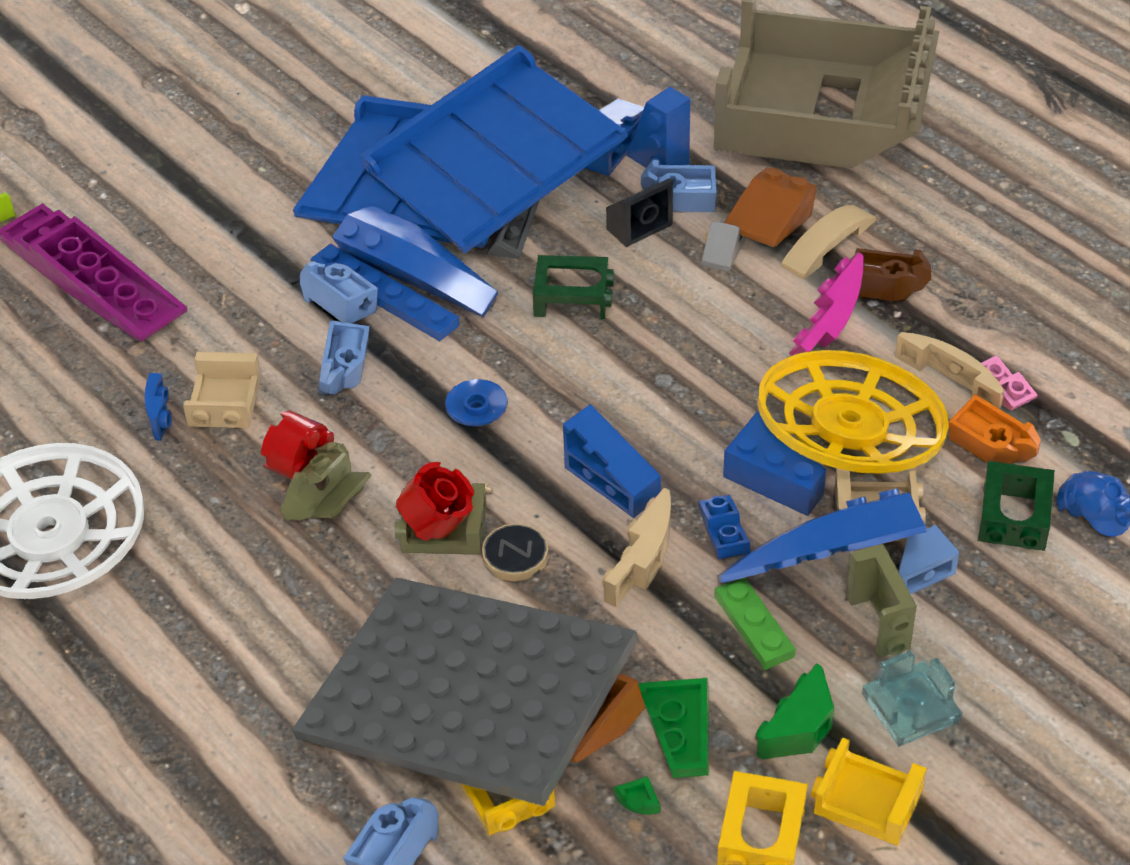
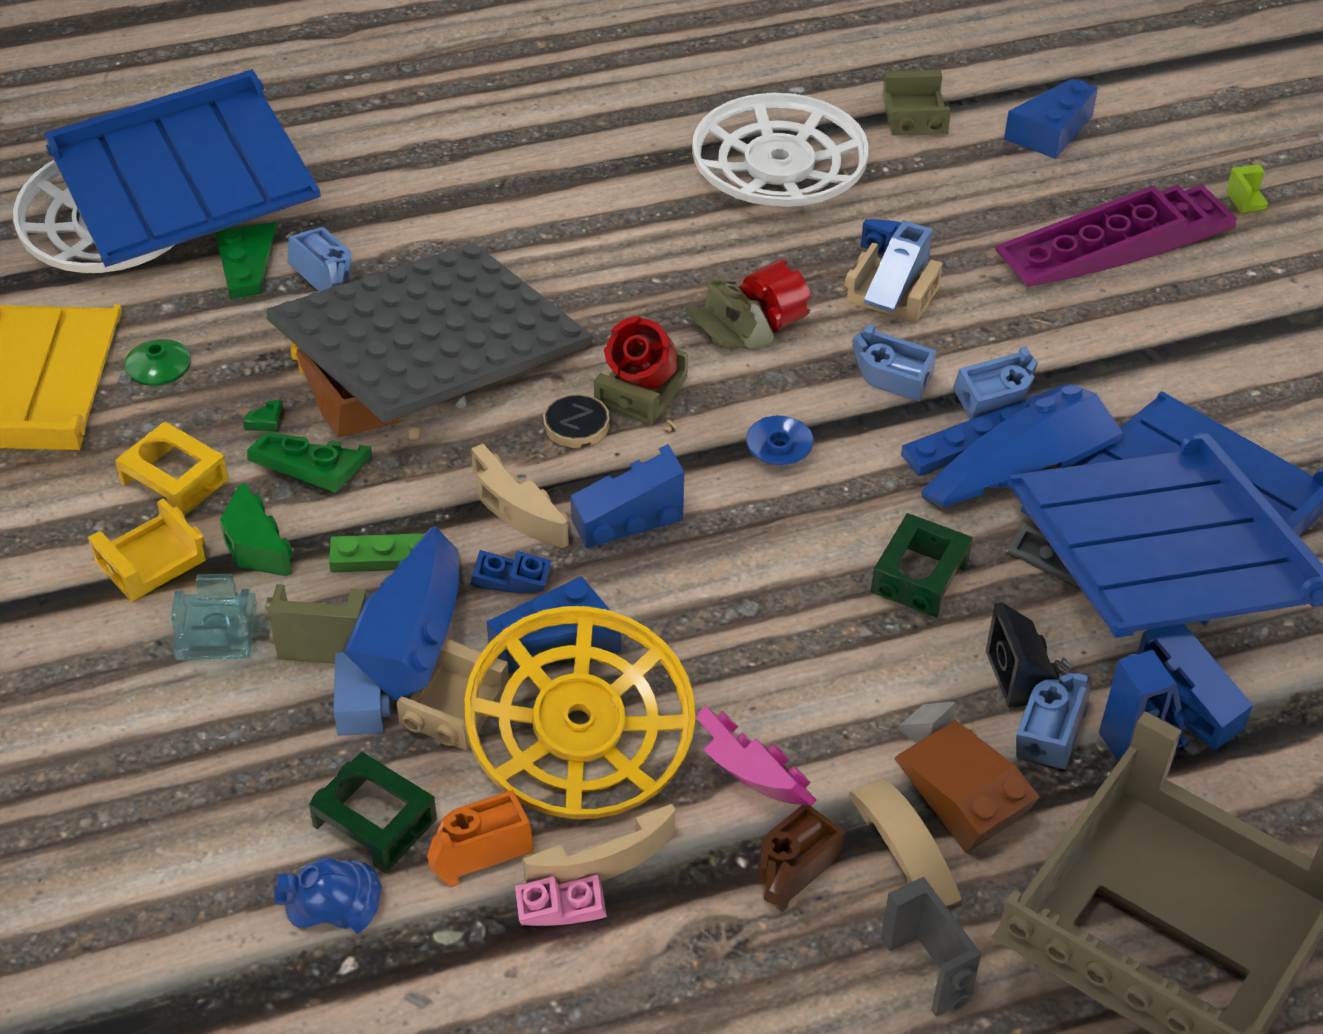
camera: 110 degrees right, 0 degrees up
none -> slope [864,220,933,312]
none -> dark grey panel [881,876,981,1016]

